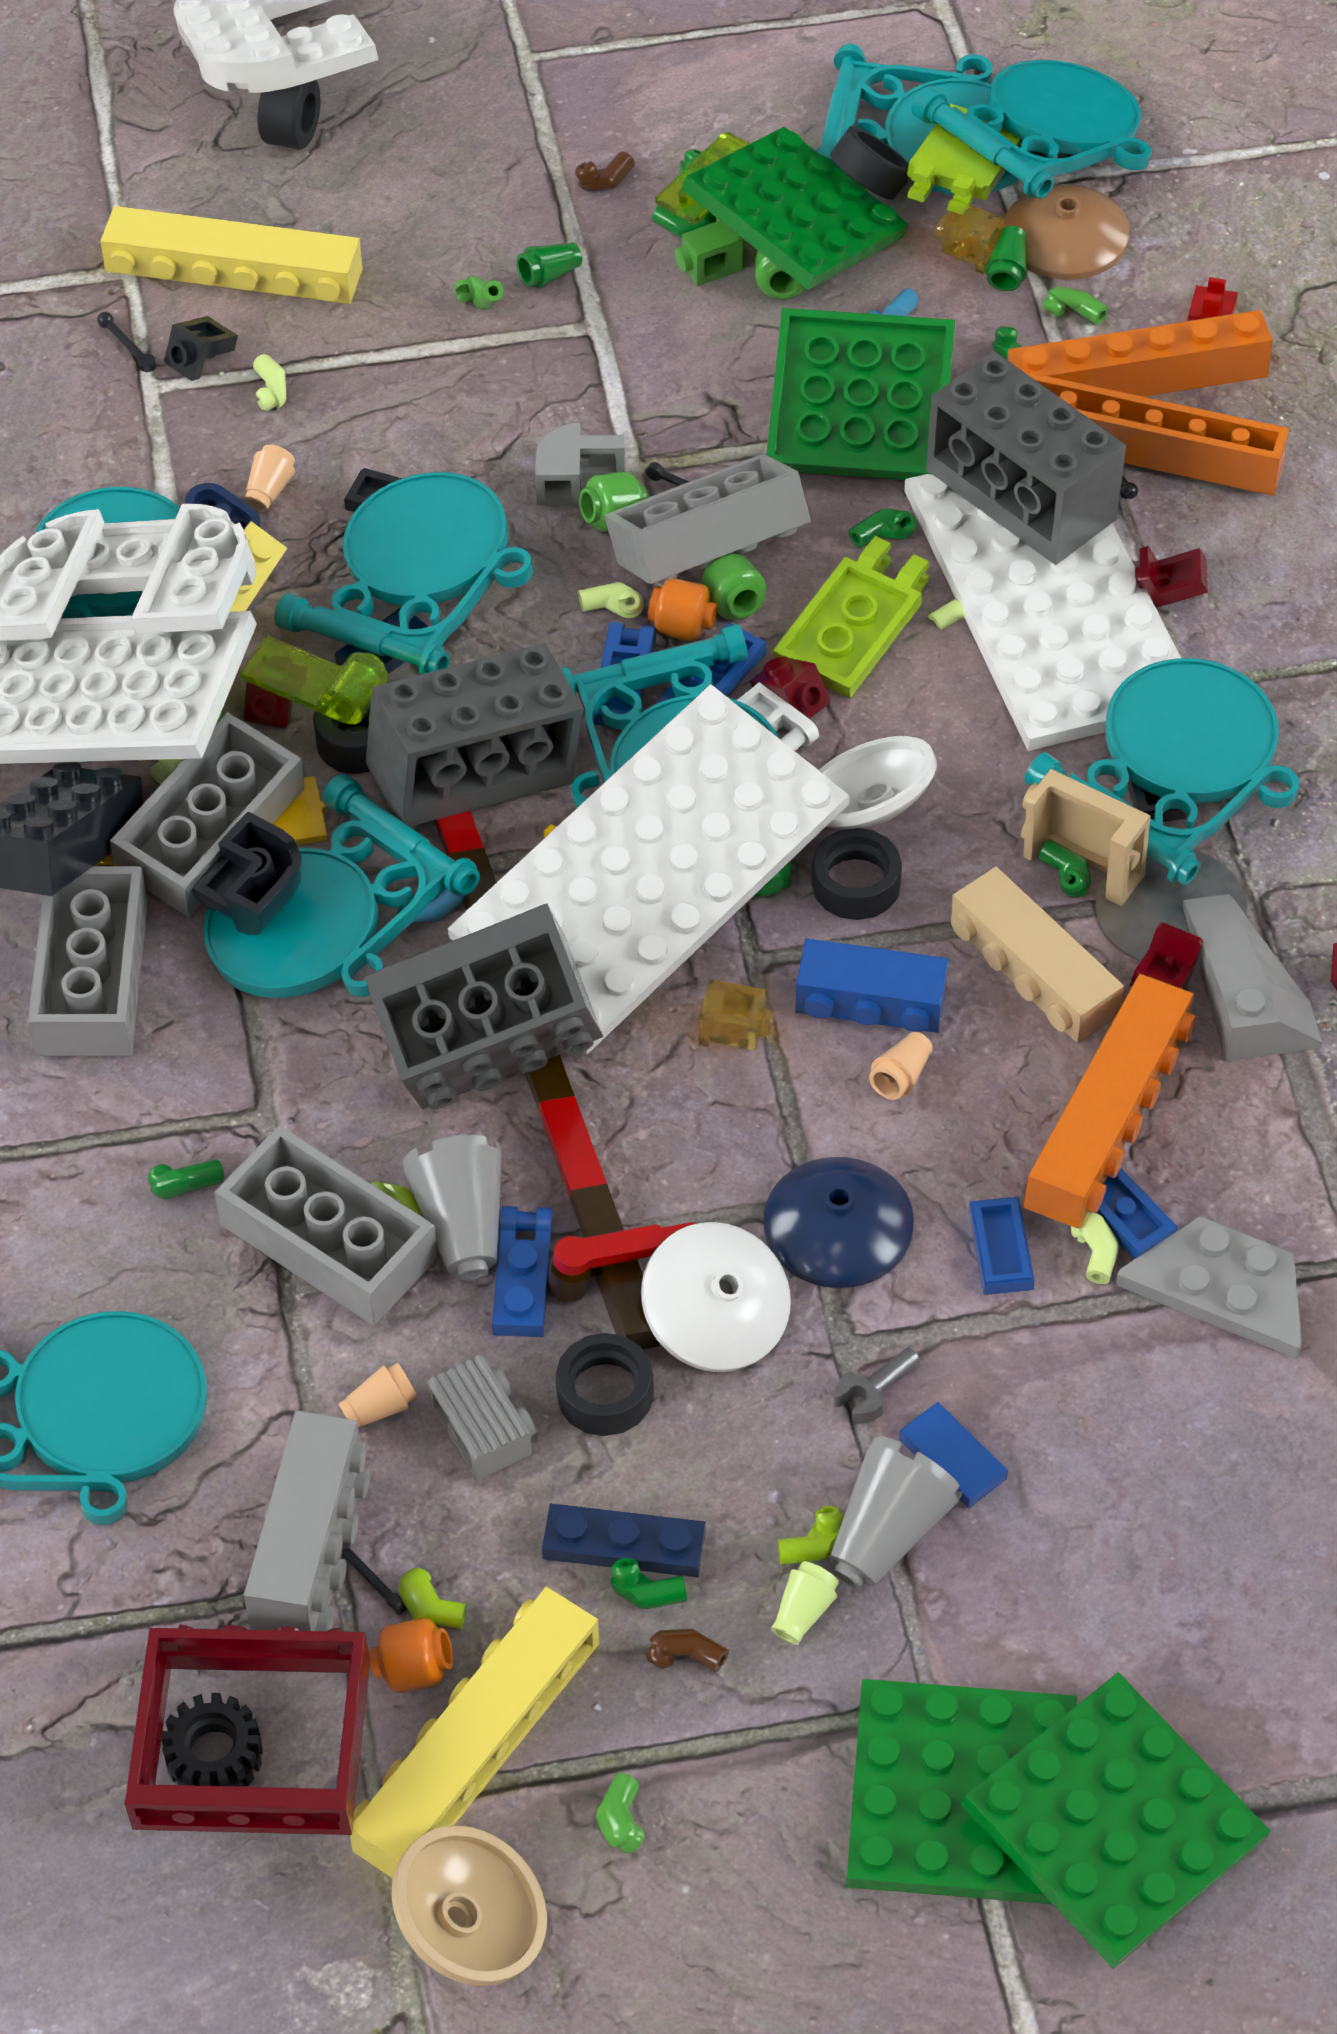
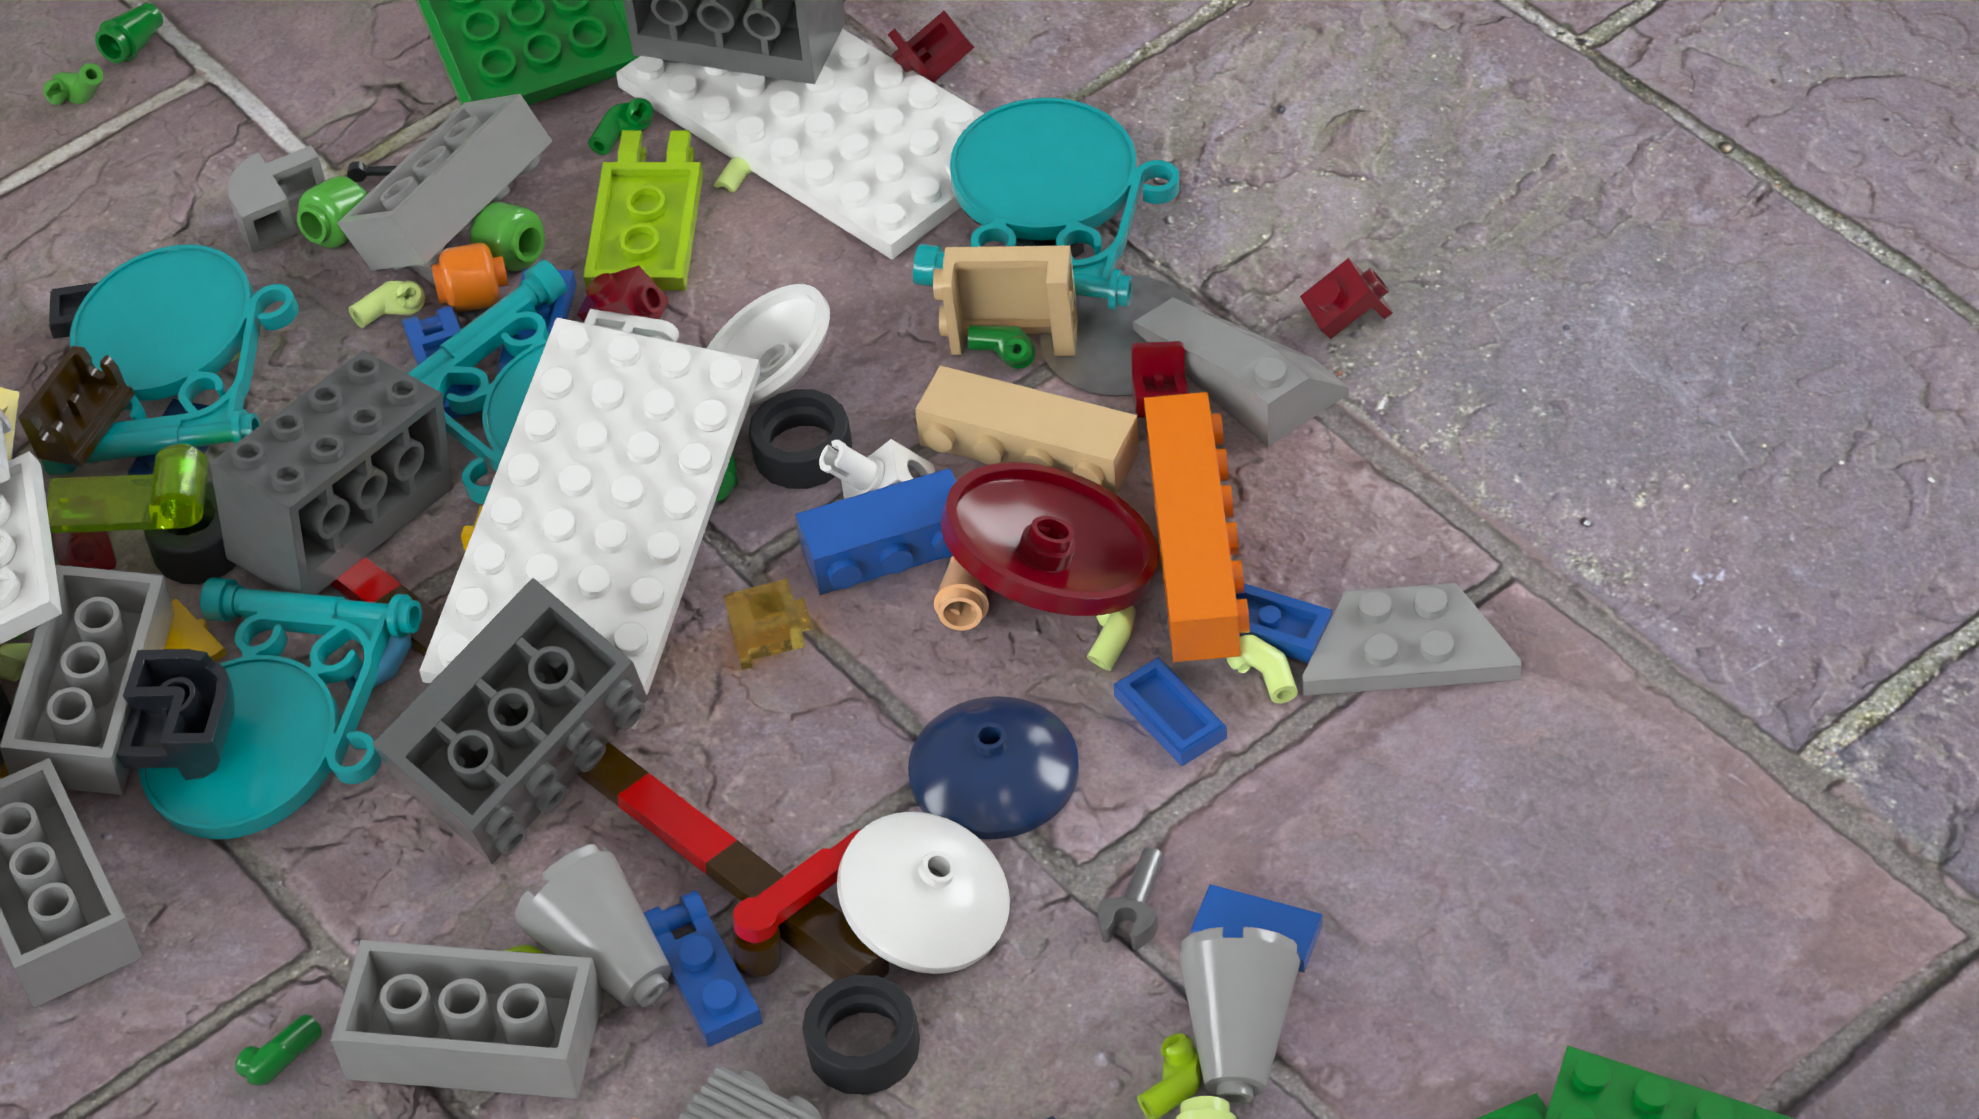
camera: 25 degrees left, 5 degrees down
none -> dark brown hinge [18,345,135,467]
none -> white bracket [819,439,935,499]
none -> dark red dish [941,462,1159,616]
none -> yellowish green arm [1087,606,1136,671]

